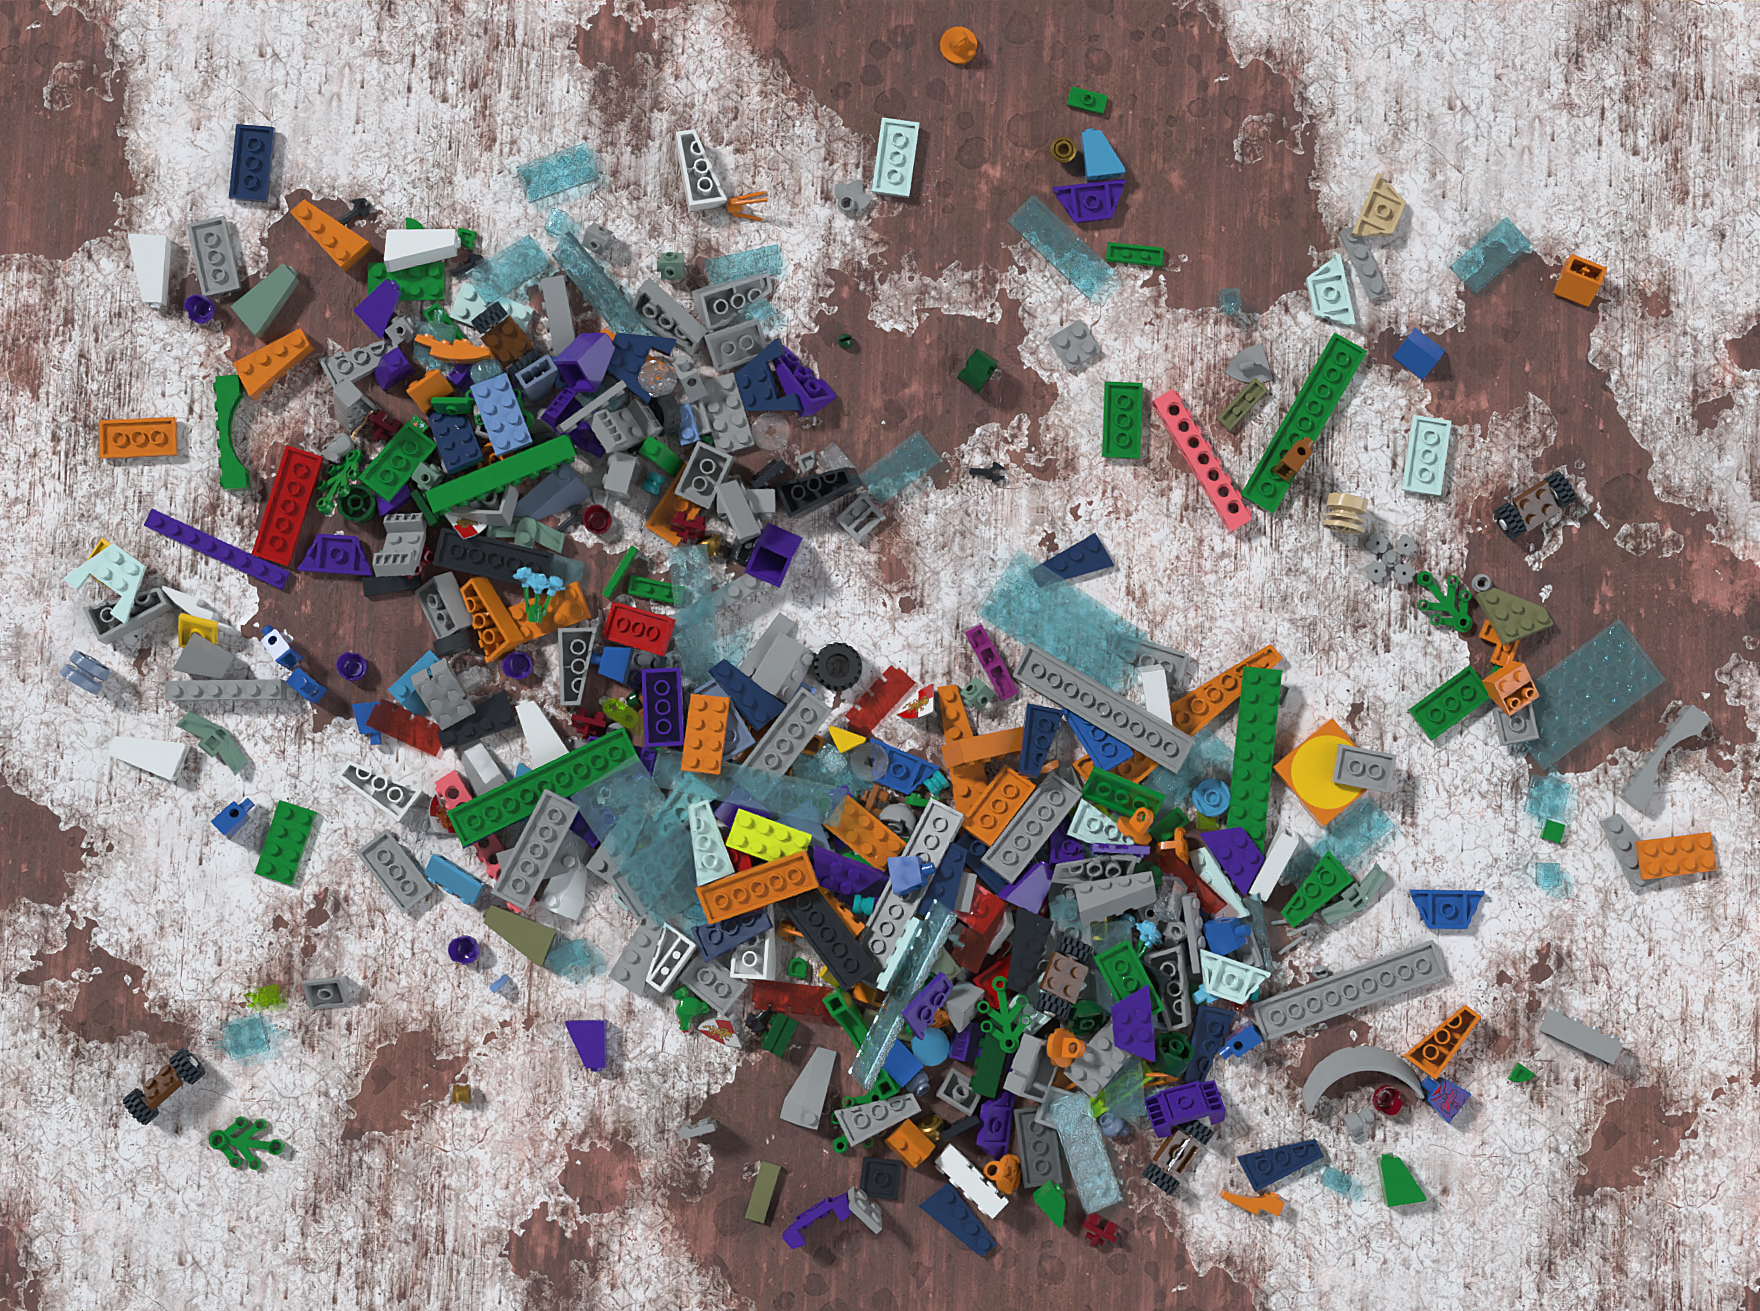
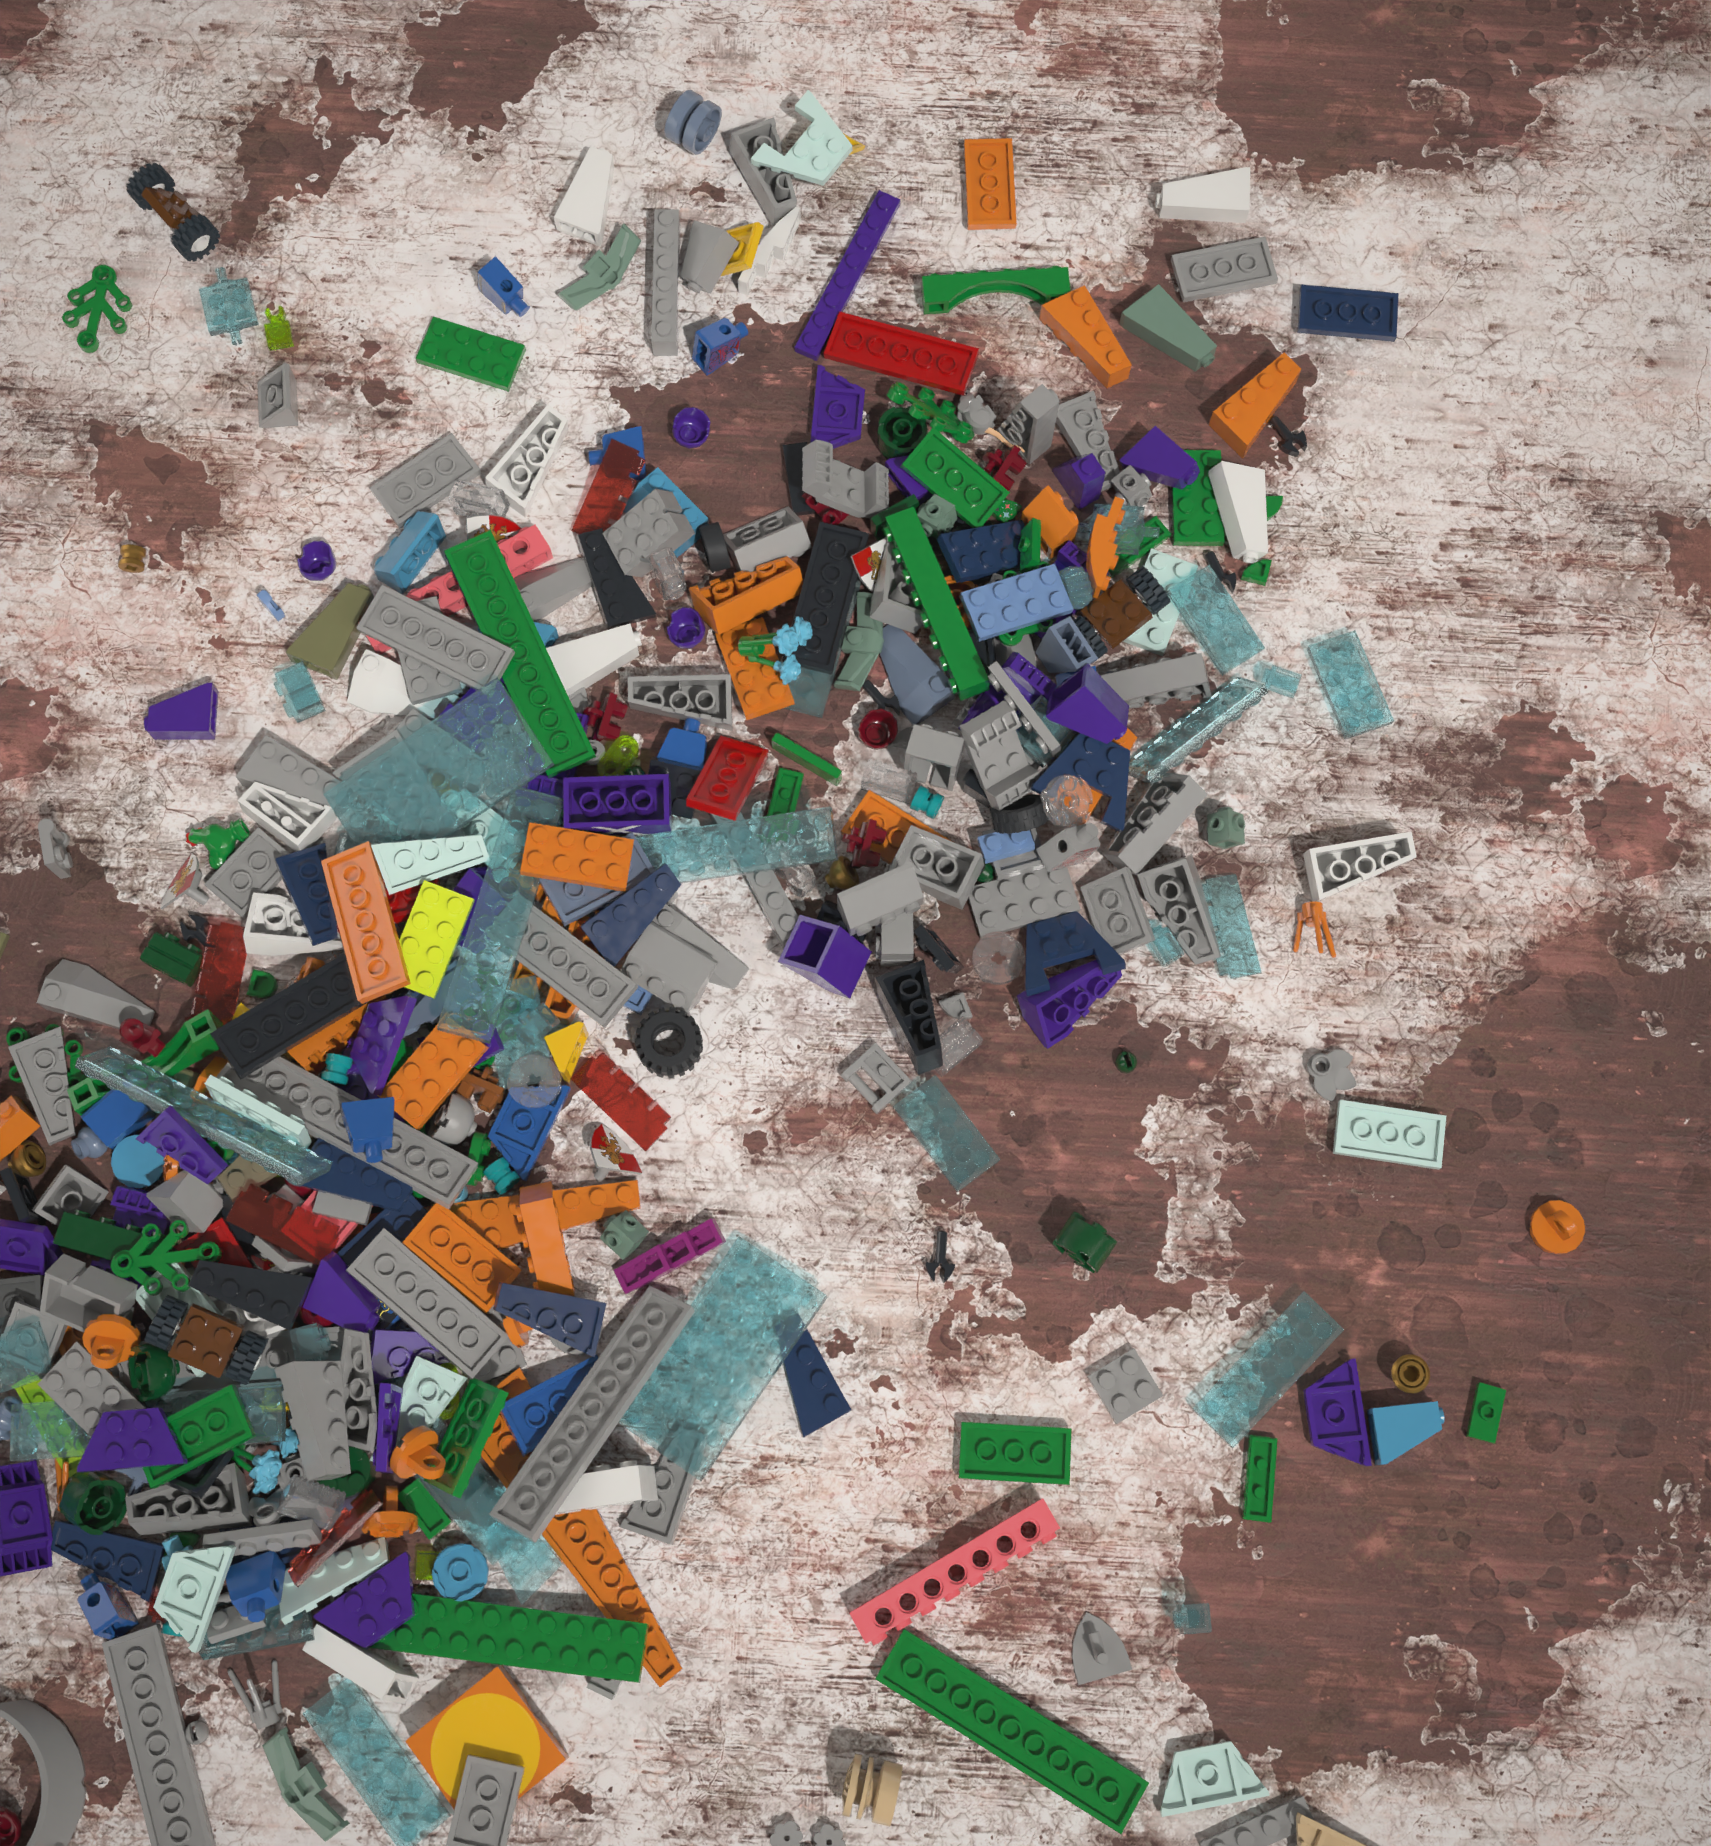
camera: 90 degrees right, 10 degrees down
dark purple hair [184,294,215,324] -> none
blue torso [286,666,329,704] -> none
light grey brick [581,222,614,255] -> none
green slope [639,436,685,478] -> none
olive tile [1216,377,1268,432] -> none
dark orange torso [1272,437,1314,482] -> none
green wing [1280,850,1353,929] -> none
none -> dark red hips [119,1018,166,1057]

